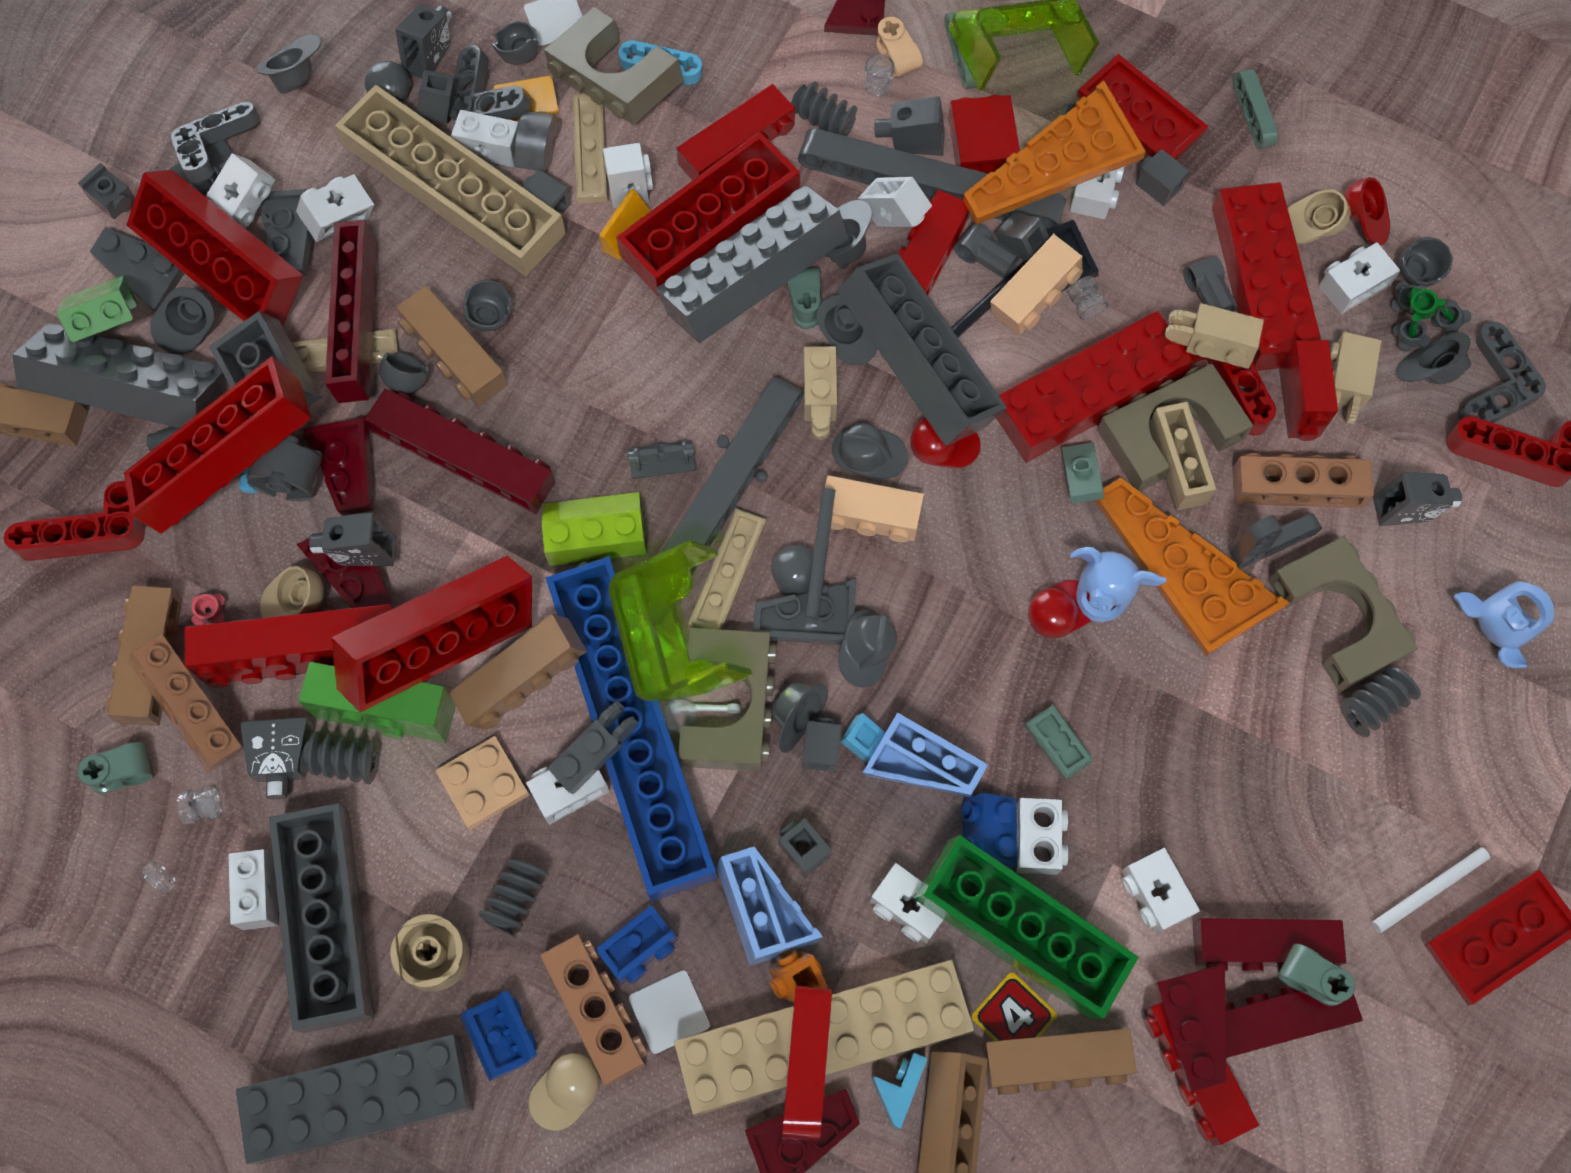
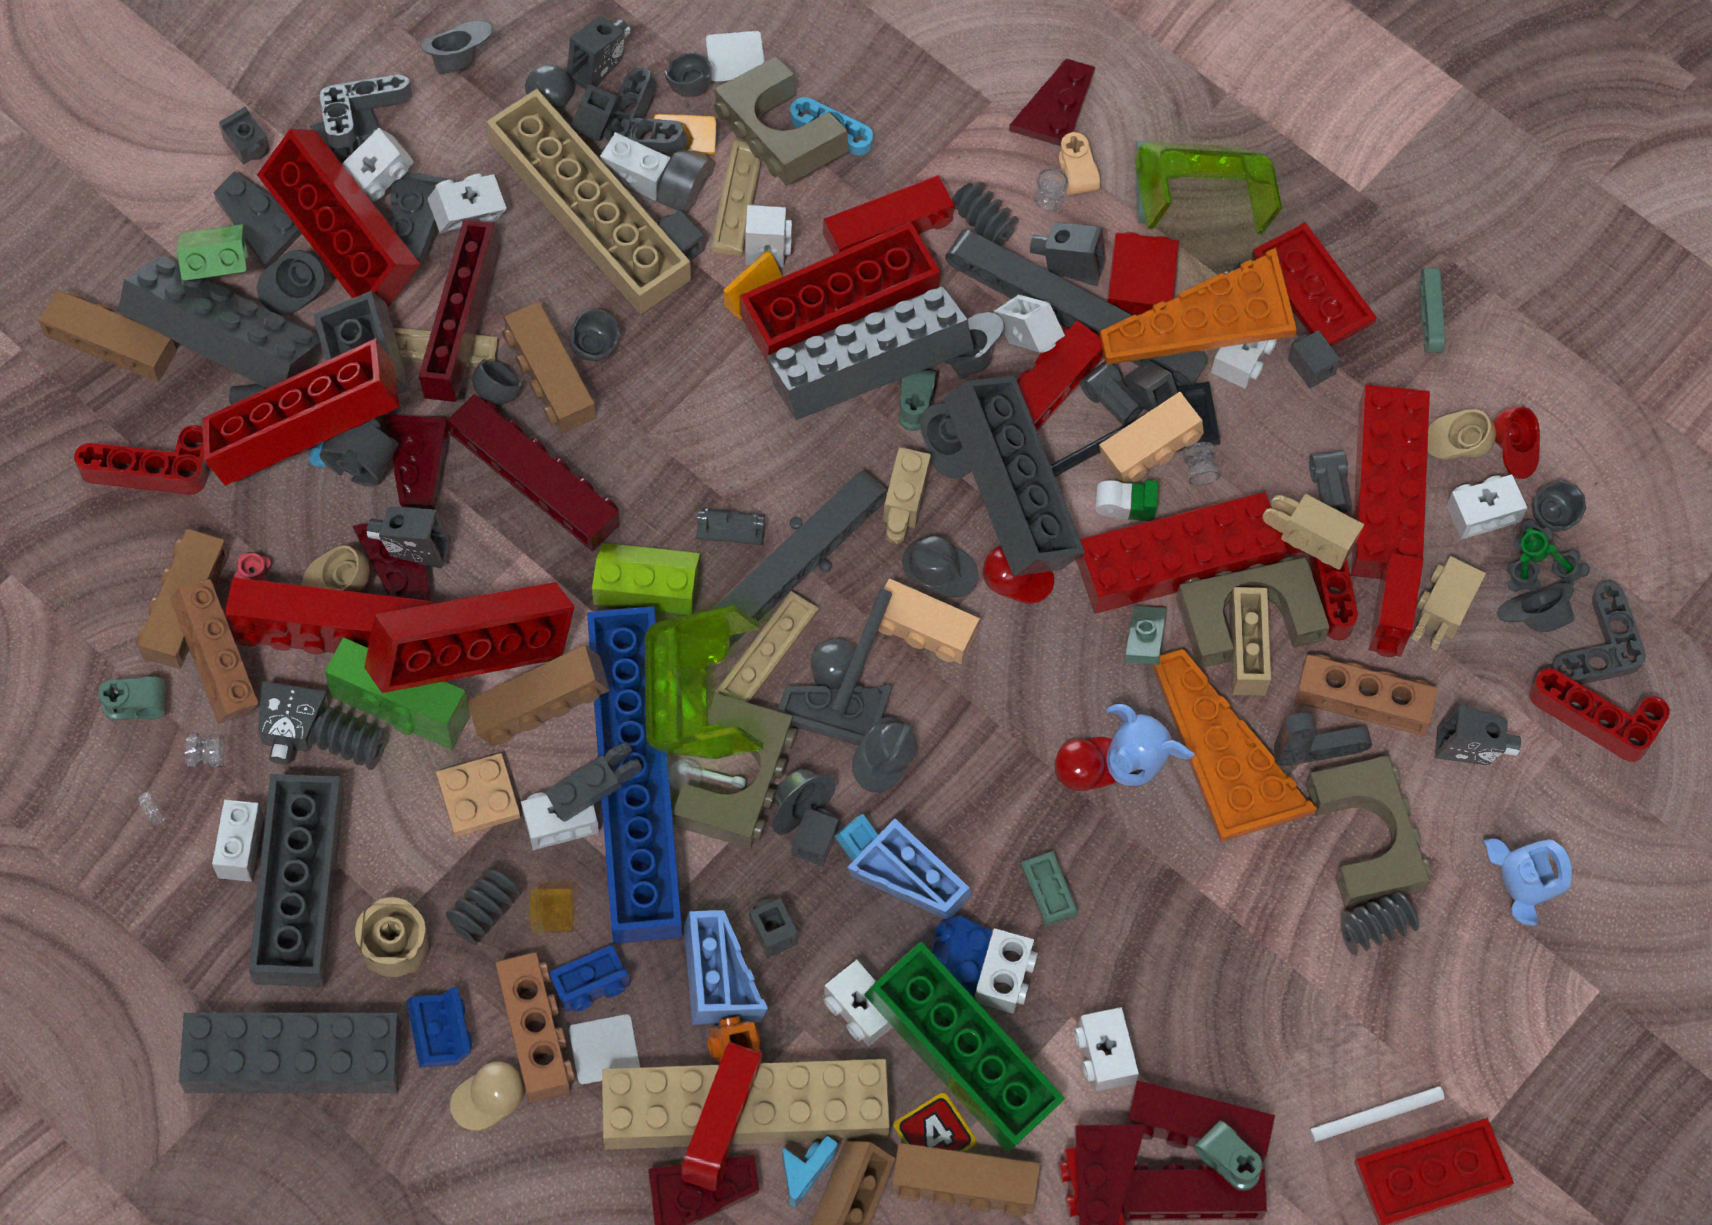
camera: 10 degrees right, 5 degrees down
none -> clear yellow panel [529,888,573,933]
none -> leg [1095,480,1158,521]

